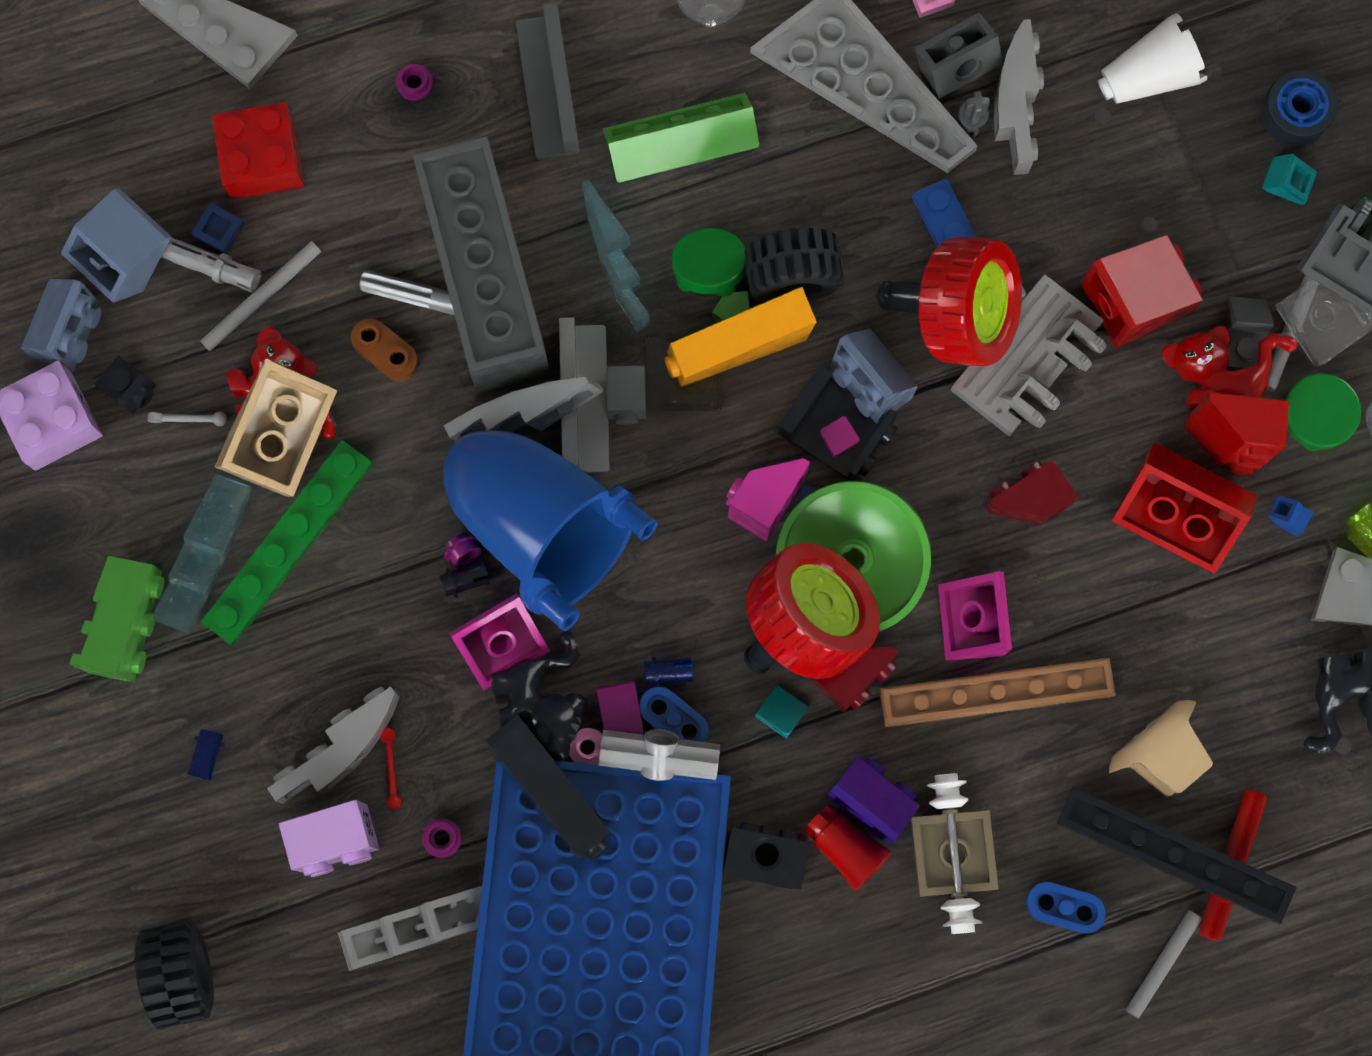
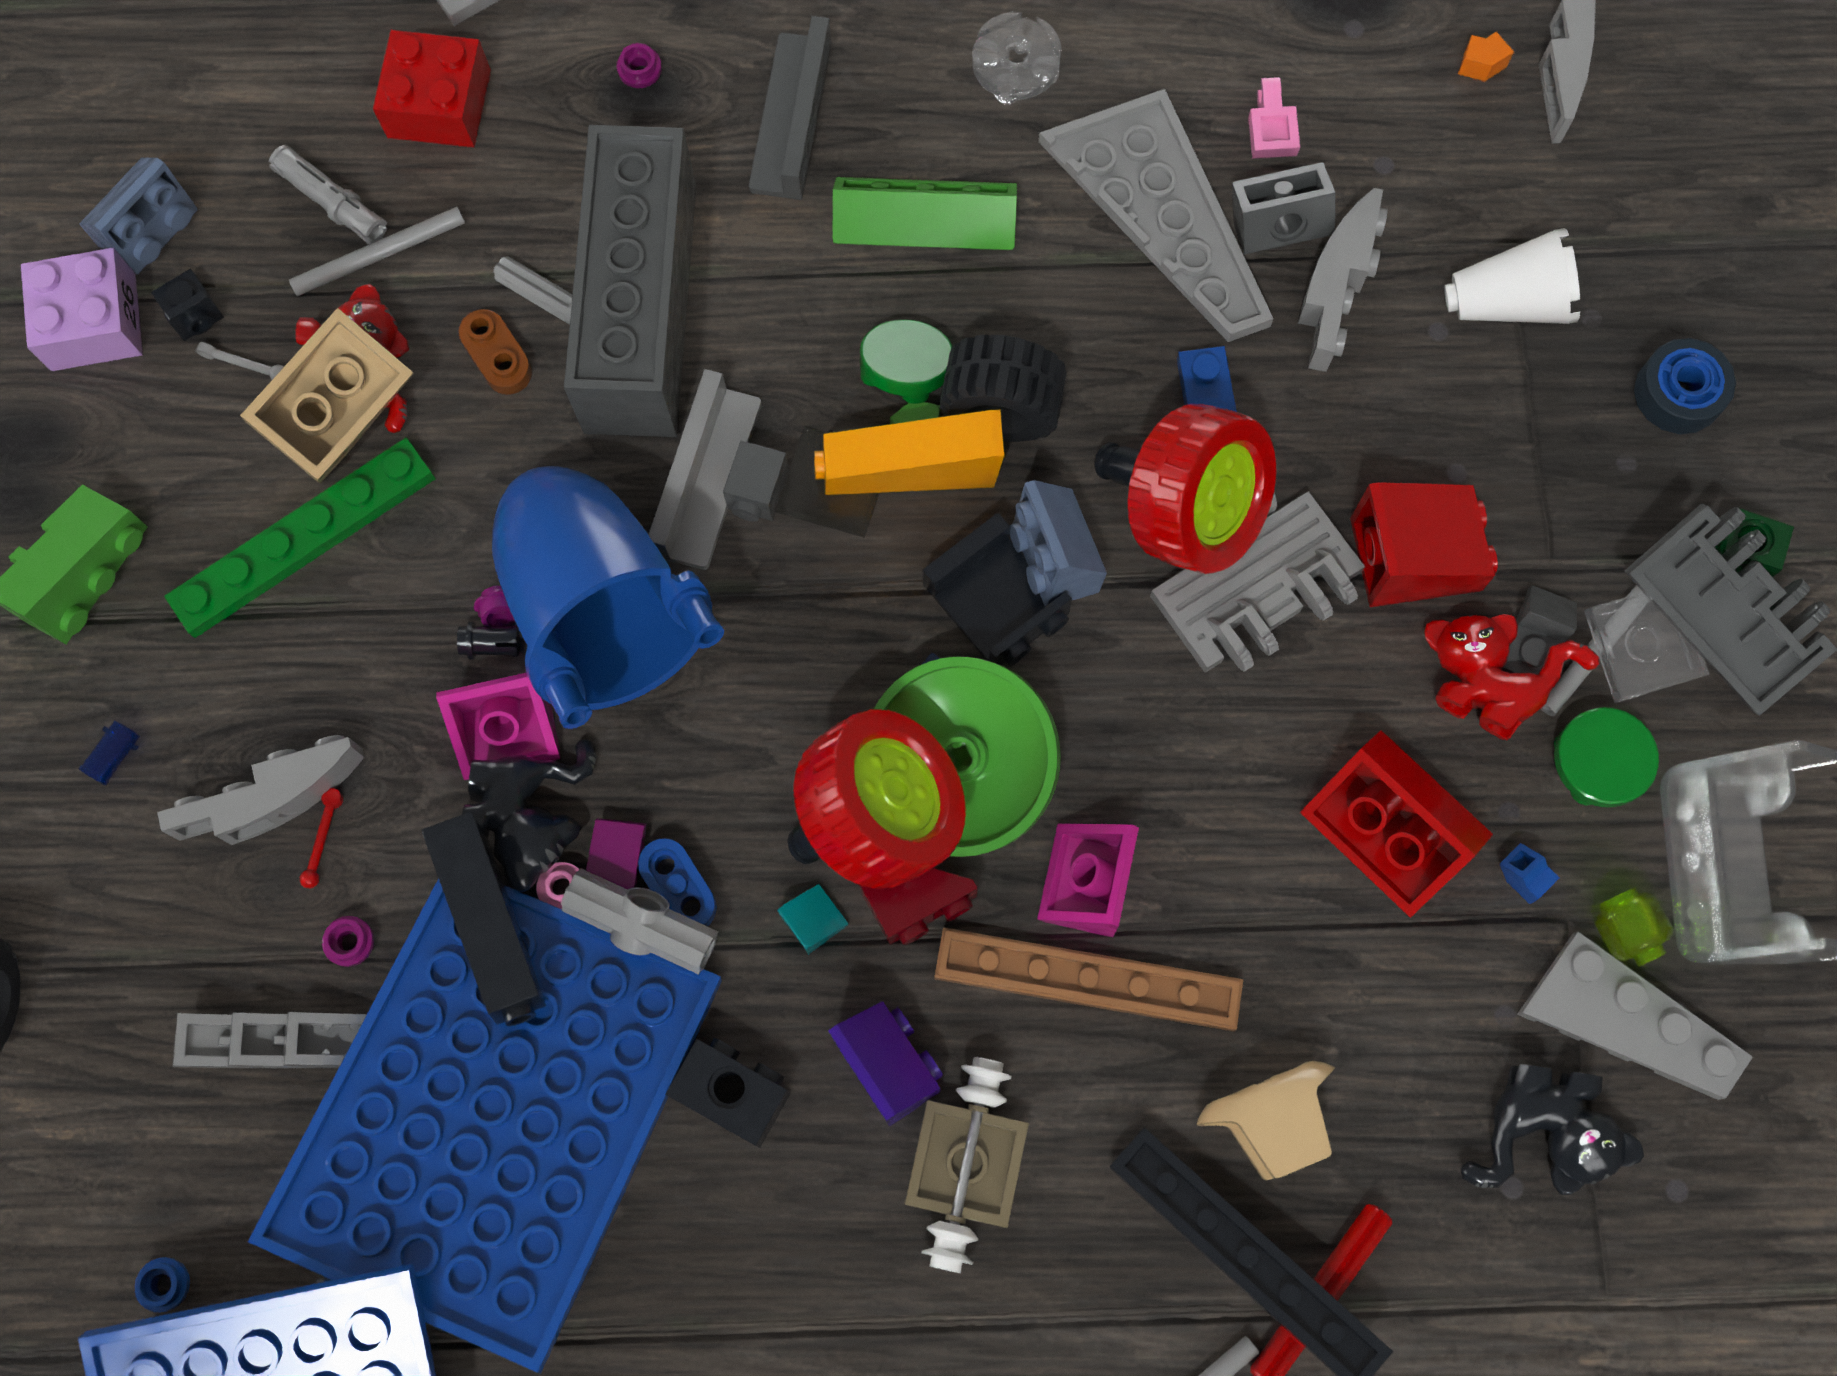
camera: 20 degrees right, 5 degrees down
sand blue slope [61,188,171,303] -> none
clear light blue slope [153,474,252,634] -> none
dark blue plate [191,203,245,254] -> none
lavender brick [278,800,380,877] -> none
light grey slope [444,376,604,441] -> none
clear light blue slope [582,179,650,333] -> none
clear blue pin [644,657,693,688] -> none
dark pink slope [726,458,810,541] -> none
red plant [804,804,893,892] -> none
dark pink piece [819,416,860,457] -> none
dark grey axle [958,91,989,138] -> none
dark red slope [985,460,1079,525] -> none
blue plate [1026,882,1106,933] -> none
red slope [1184,392,1289,476] -> none
teal slope [1262,154,1317,205] -> none

